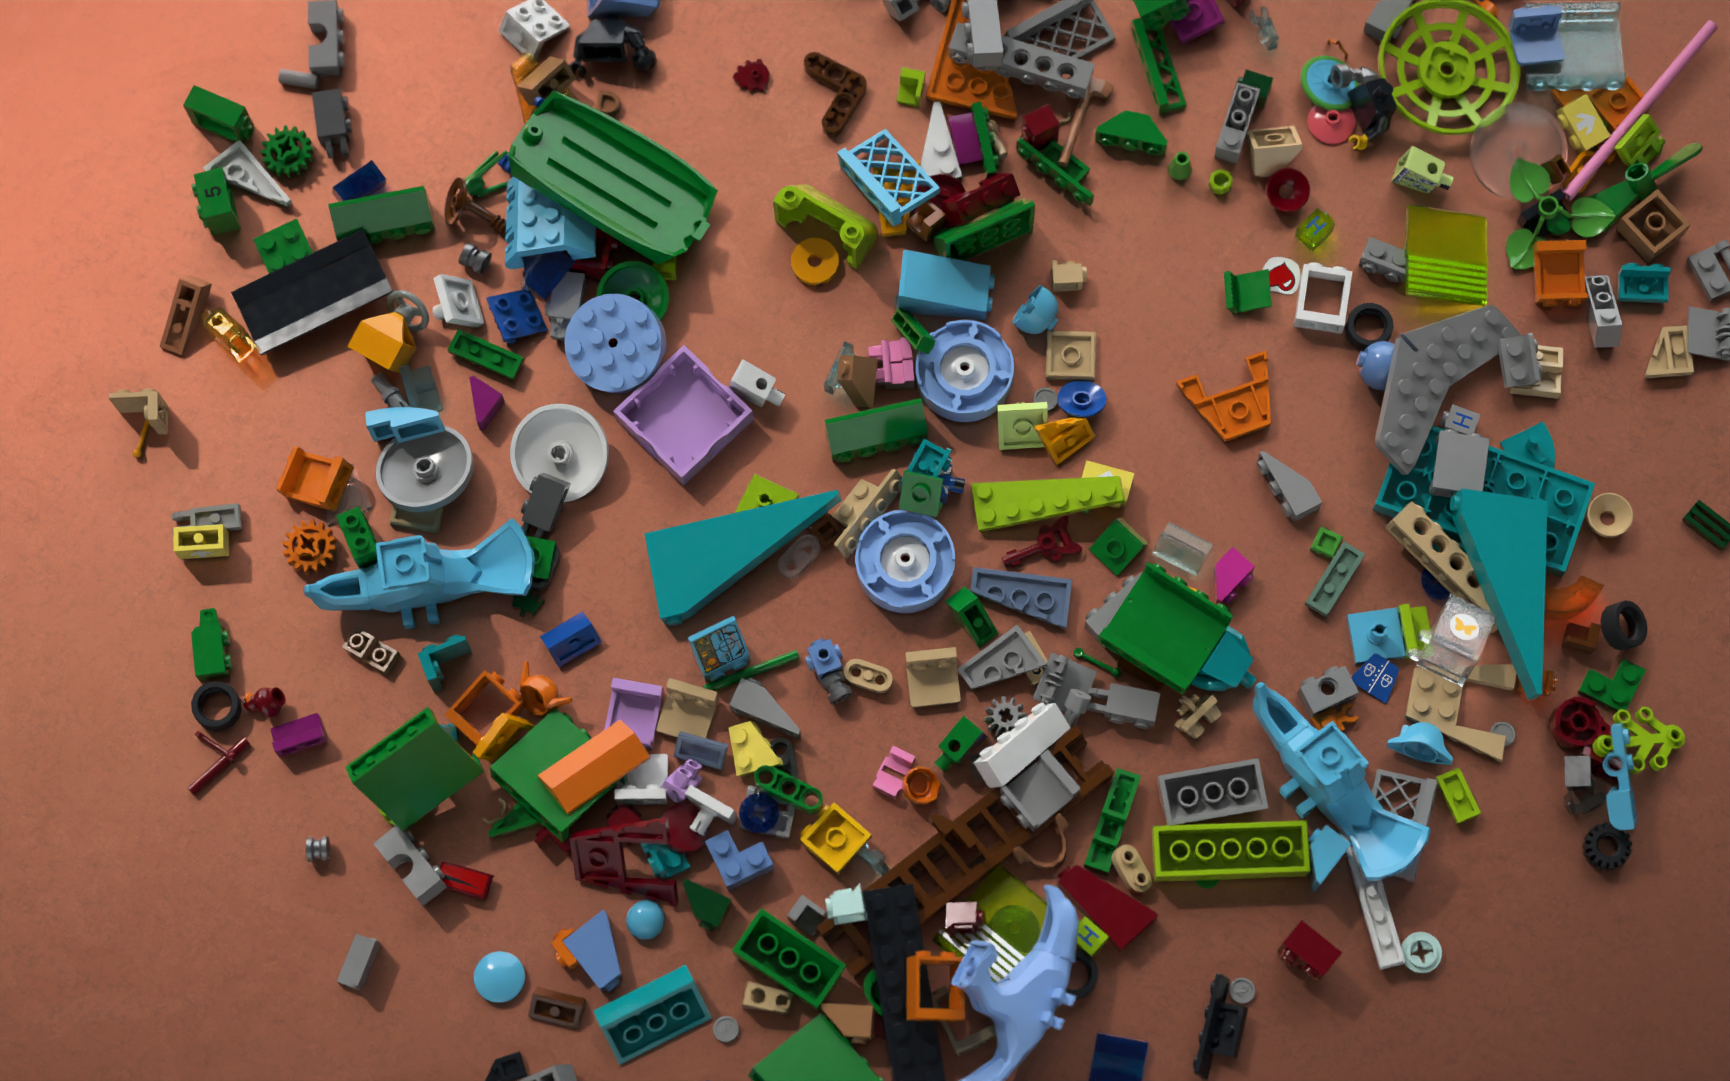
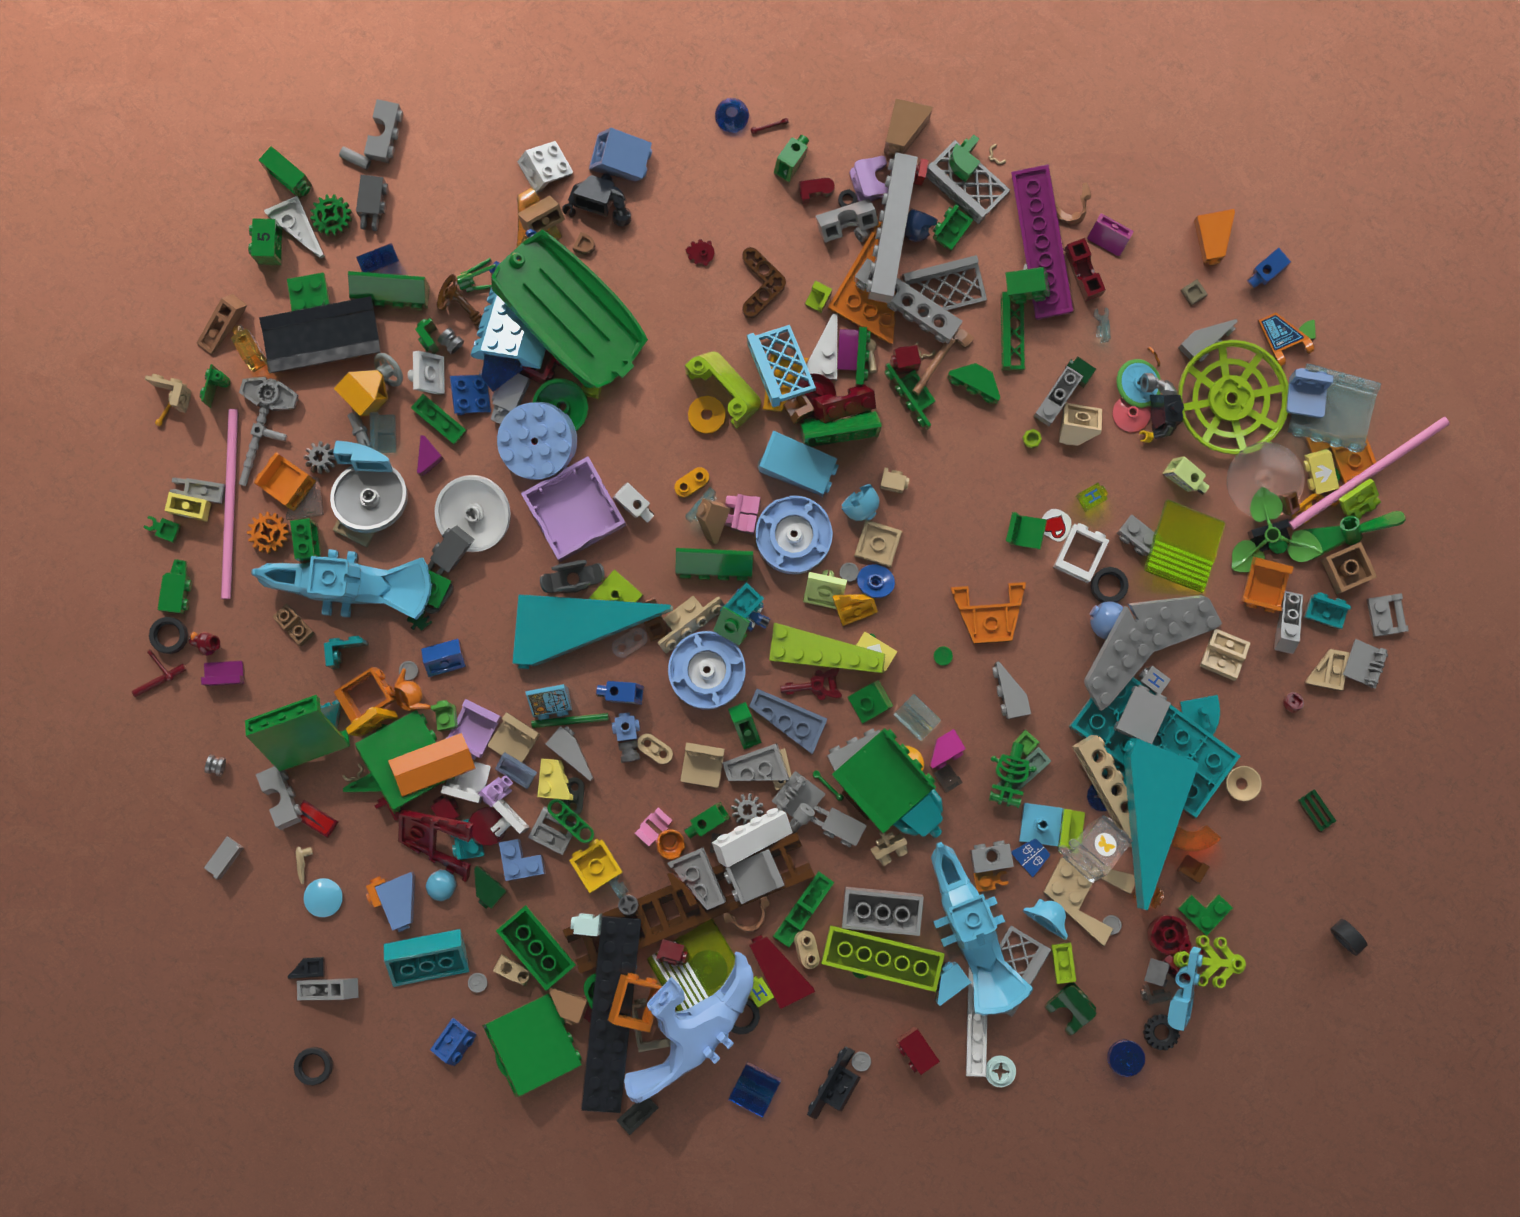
camera: 10 degrees right, 10 degrees up
reddish brown slope [528,987,586,1029] -> none
clear blue gear [739,792,779,833] -> none
light grey panel [787,895,828,936] -> none
green piece [891,307,935,354] -> none
bright green cone [1168,152,1192,180] -> none
dark red piece [1266,168,1310,212] -> none
light grey bracket [1497,333,1542,388] -> none
black tyre [1600,600,1648,651] -> none
none -> green plate [144,516,181,543]
none -> green hinge [200,364,231,408]
none -> bright pink piece [221,409,238,599]
none -> light grey bar [239,377,299,486]
none -> tan bar [296,847,313,884]
none -> light grey gear [304,441,336,474]
none -> light grey piece [399,661,418,680]
none -> green bracket [415,318,439,354]
none -> bright green bracket [431,700,458,732]
none -> dark grey piece [540,560,605,593]
none -> blue torso [596,681,644,705]
none -> flat silver wheel [618,895,638,915]
none -> light grey wing [667,848,726,910]
none -> light orange plate [674,467,709,498]
none -> green piece [933,646,953,666]
none -> clear smoke panel [933,764,963,793]
none -> green torso [989,742,1037,808]
none -> dark green piece [1045,982,1096,1035]
none -> clear blue head [1107,1039,1145,1077]
none -> dark red tile [1283,692,1304,713]

